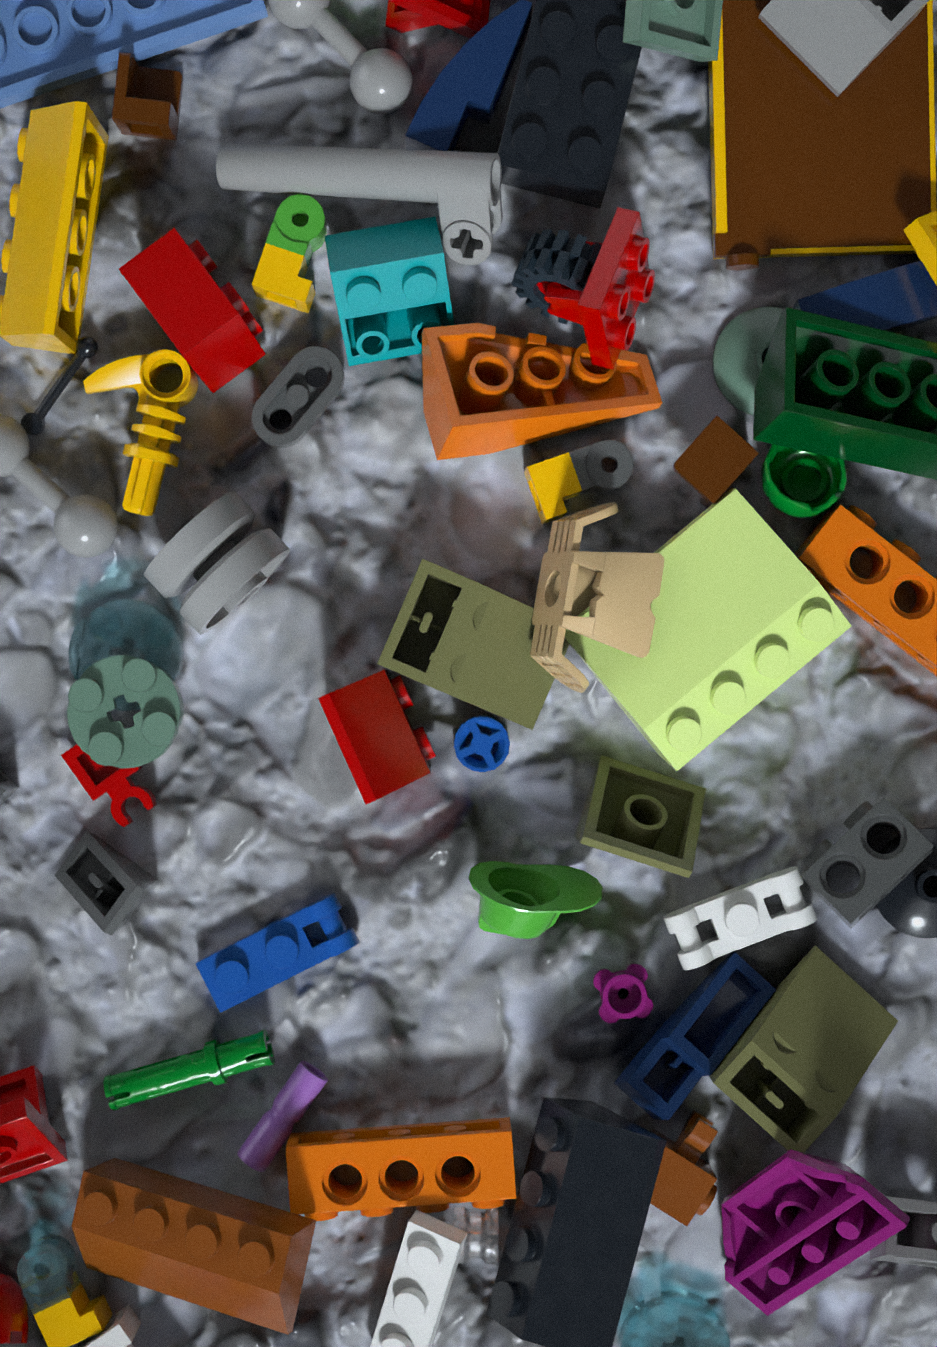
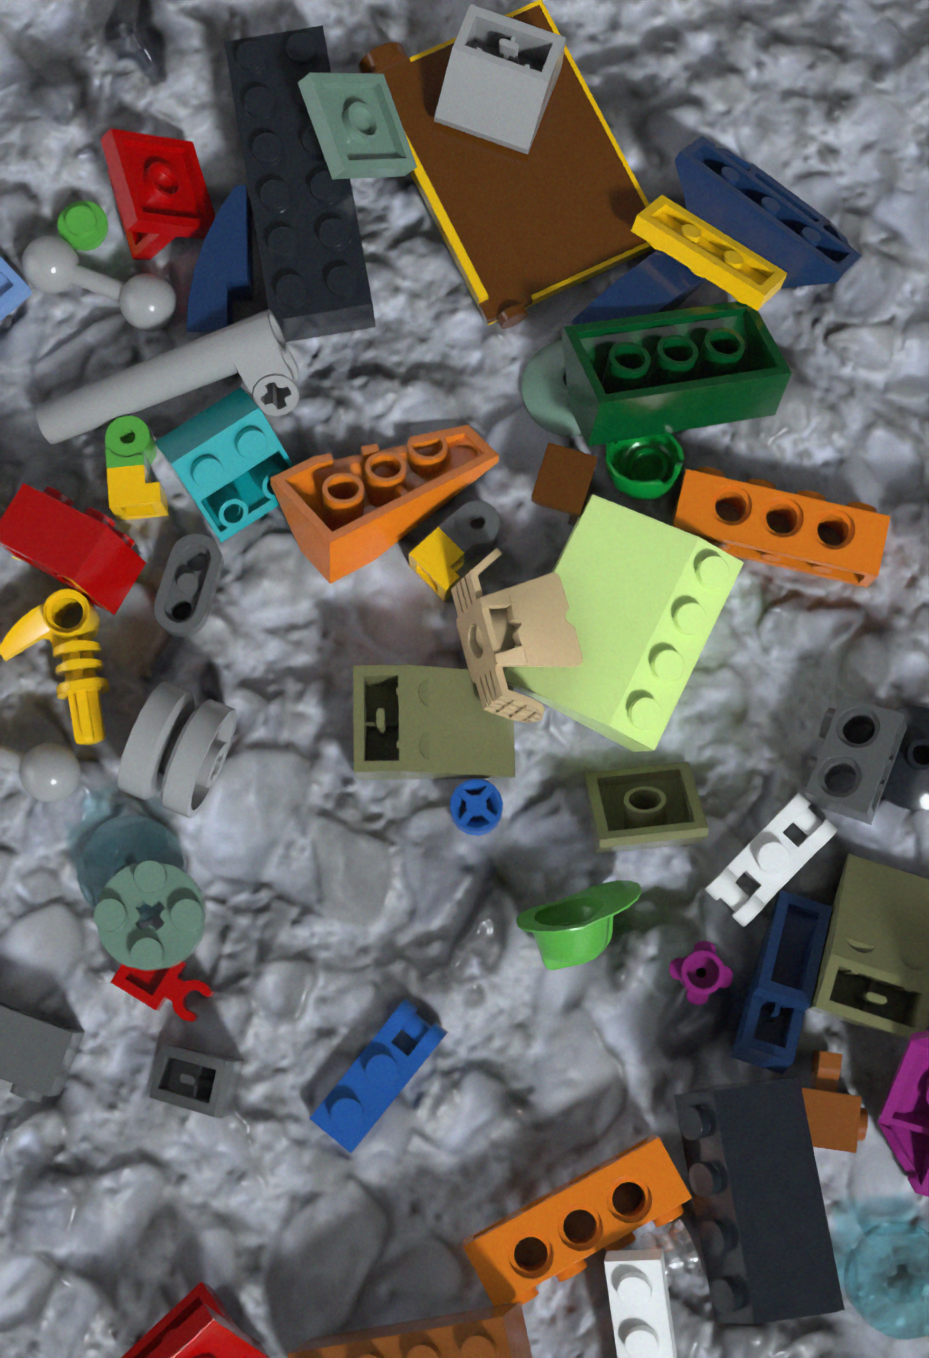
camera: 25 degrees left, 10 degrees down
green pin [103,1029,275,1111] -> none
medium lavender piece [237,1061,328,1172] -> none
red slope [318,669,436,805] -> none
red plate [512,207,655,370] -> none

